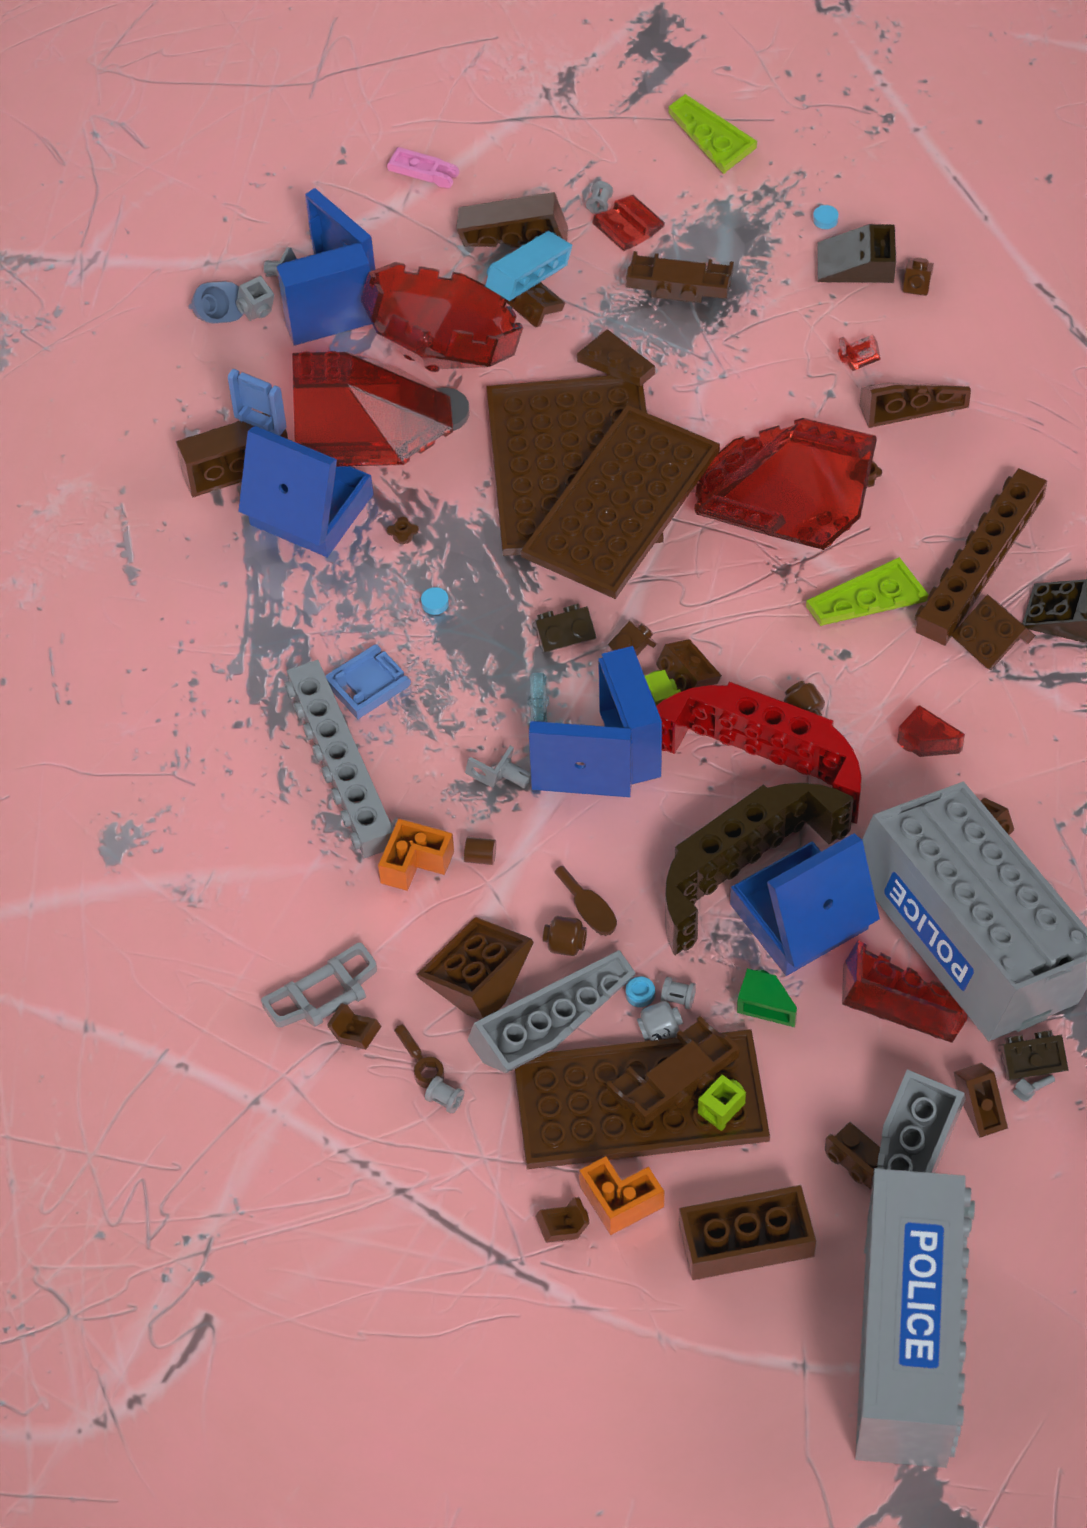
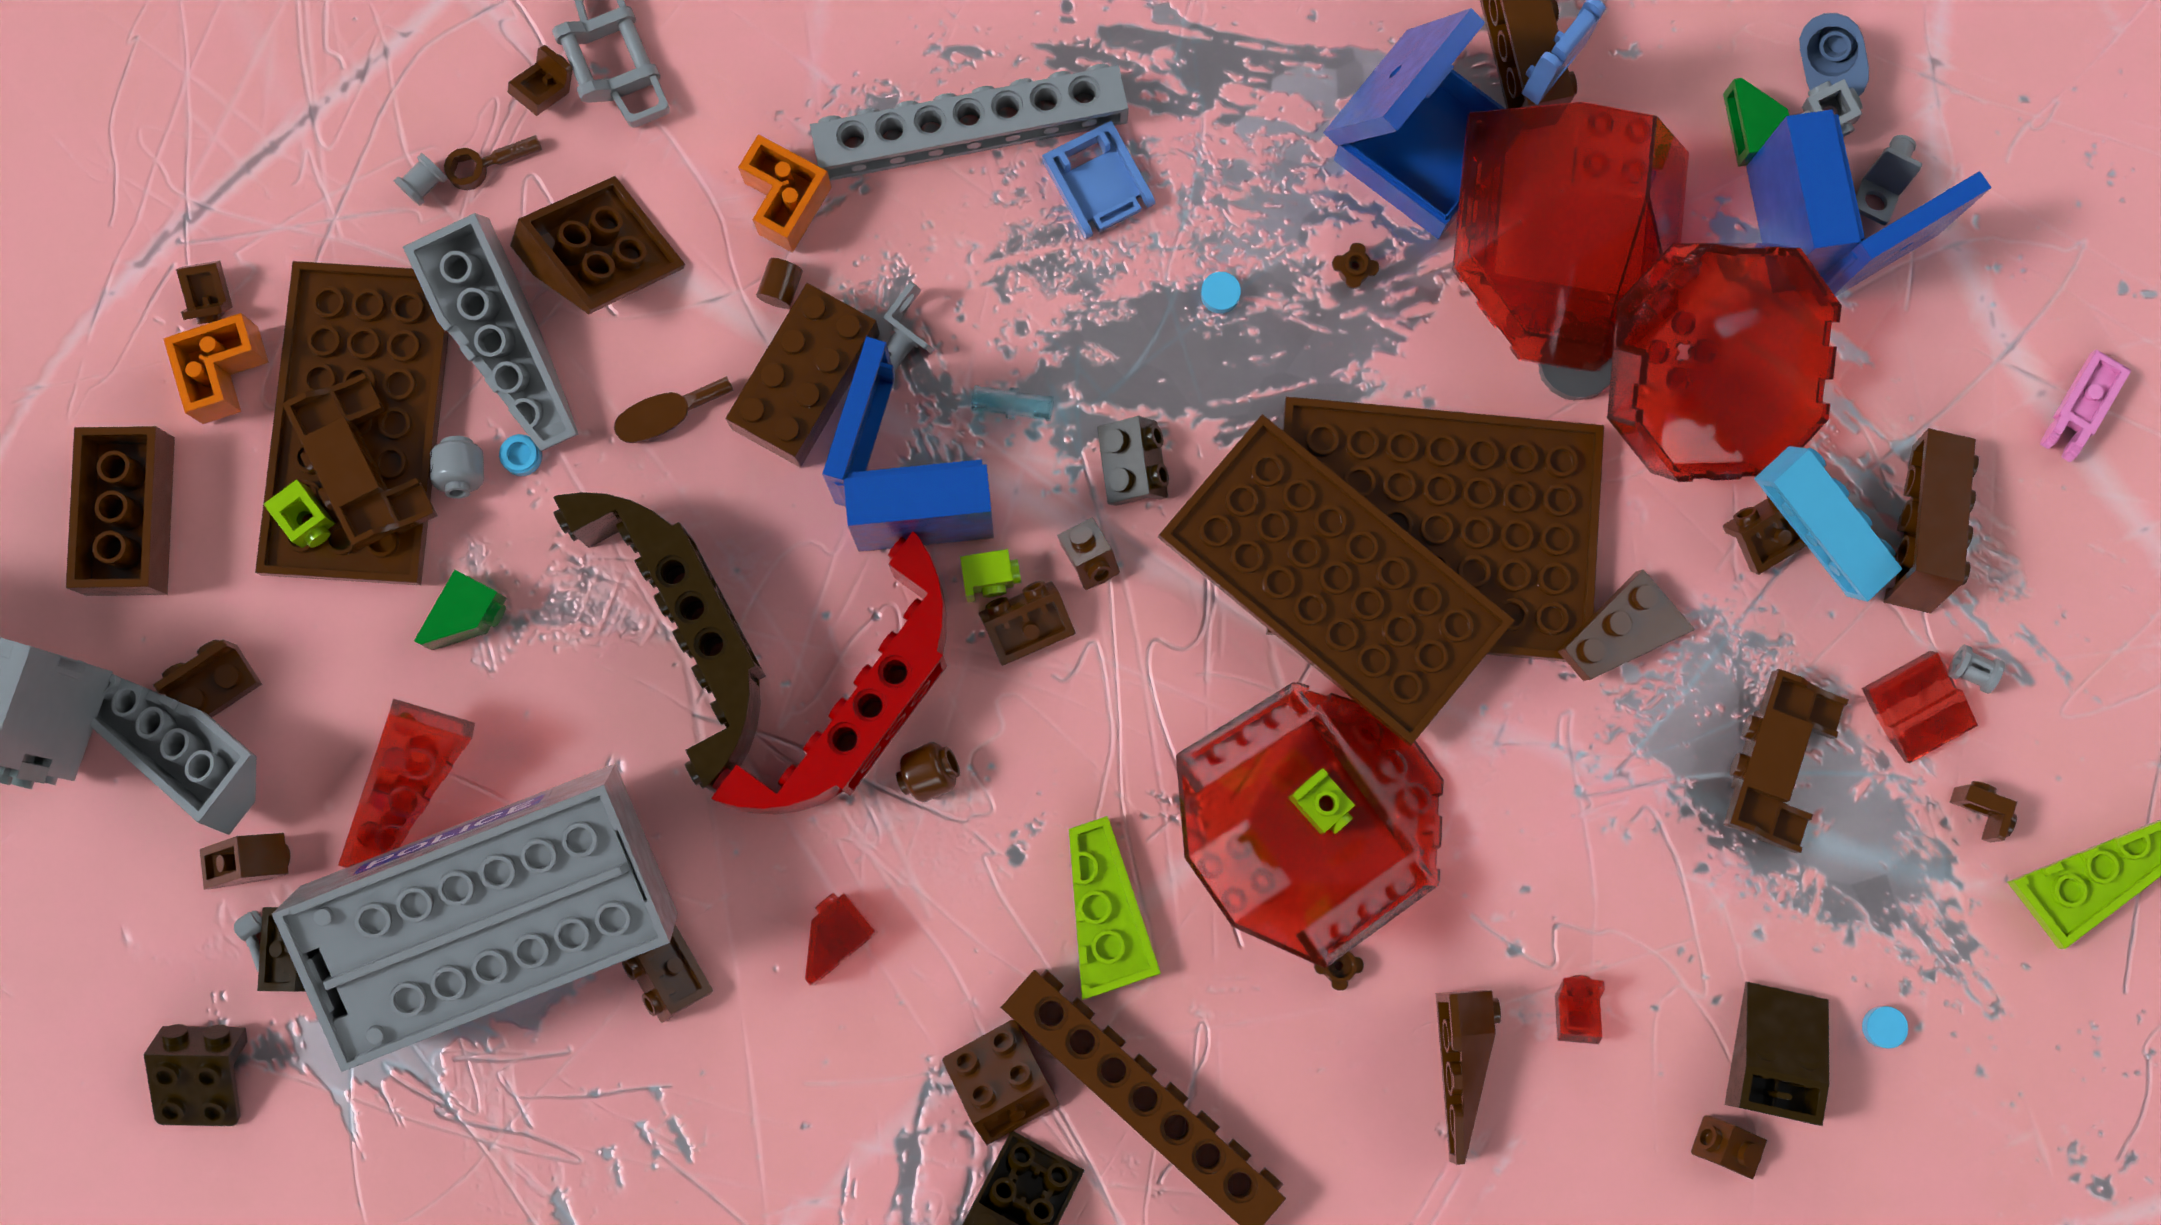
camera: 95 degrees right, 25 degrees up
reddish brown head [543,916,587,956] -> none
light grey bush [661,977,696,1009] -> none
blue container [730,833,880,976] -> none
none -> reddish brown brick [725,283,880,468]
none -> lime brick [1288,768,1355,834]
none -> green slope [1723,78,1789,167]
none -> reddish brown bracket [1950,781,2017,843]

